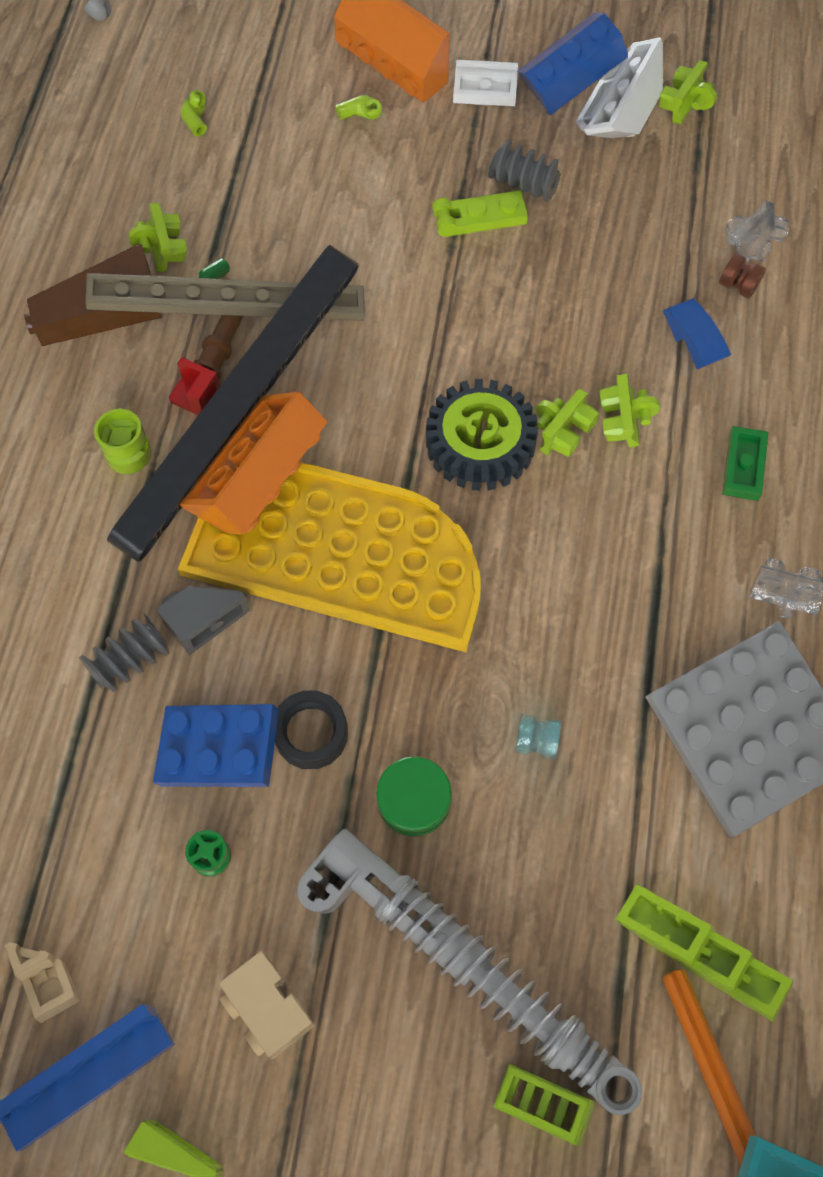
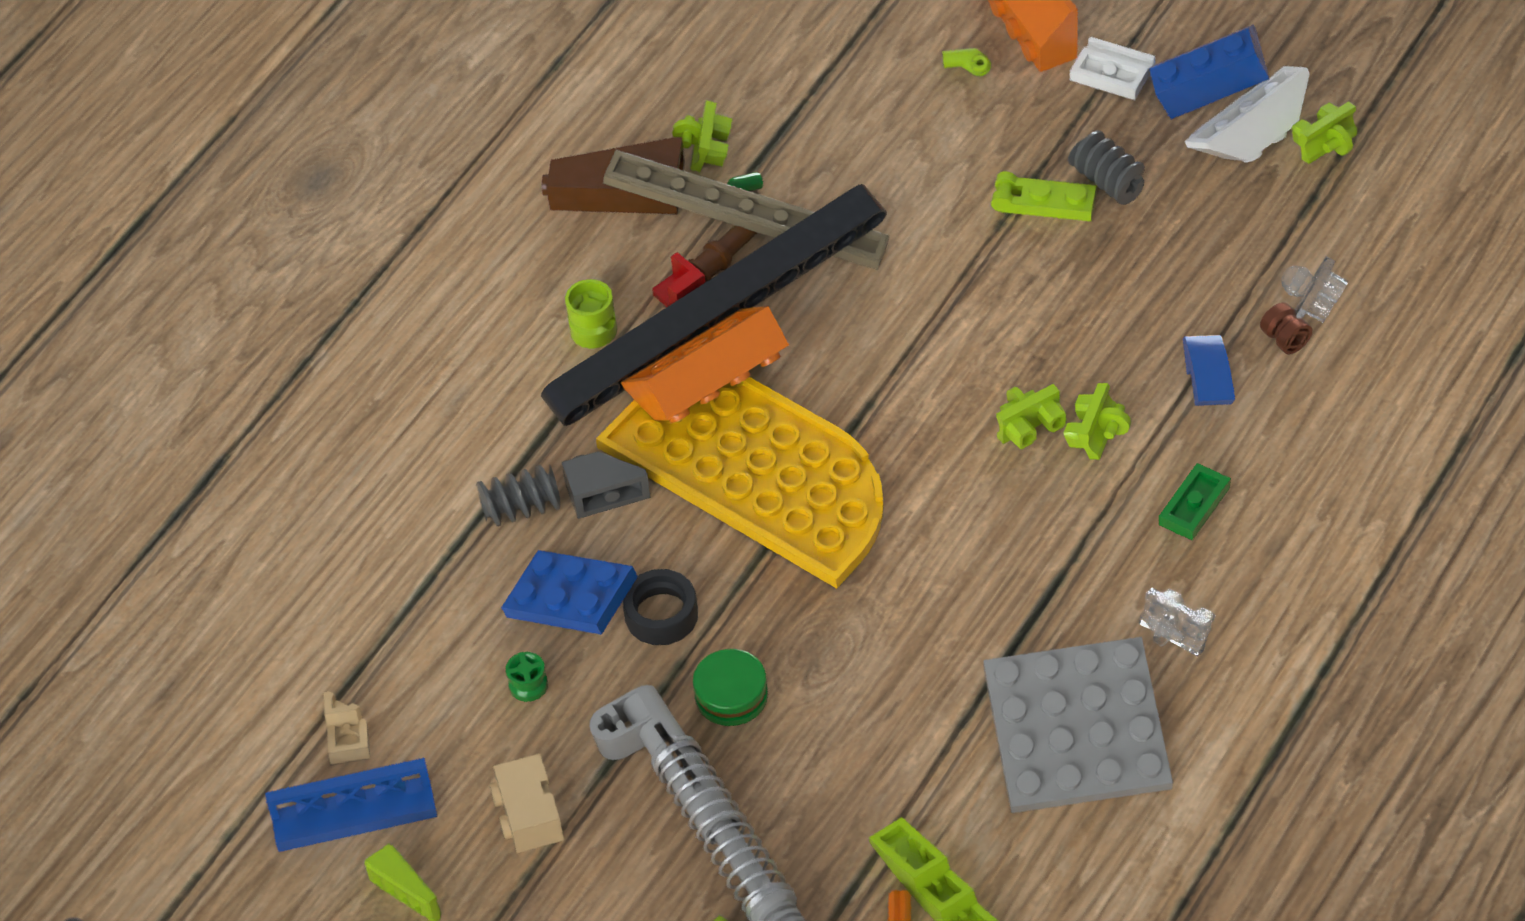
camera: 25 degrees right, 15 degrees down
lime arm [180,90,207,137] -> none
wheel [426,379,538,491] -> none
clear light blue wheel [515,714,561,760] -> none

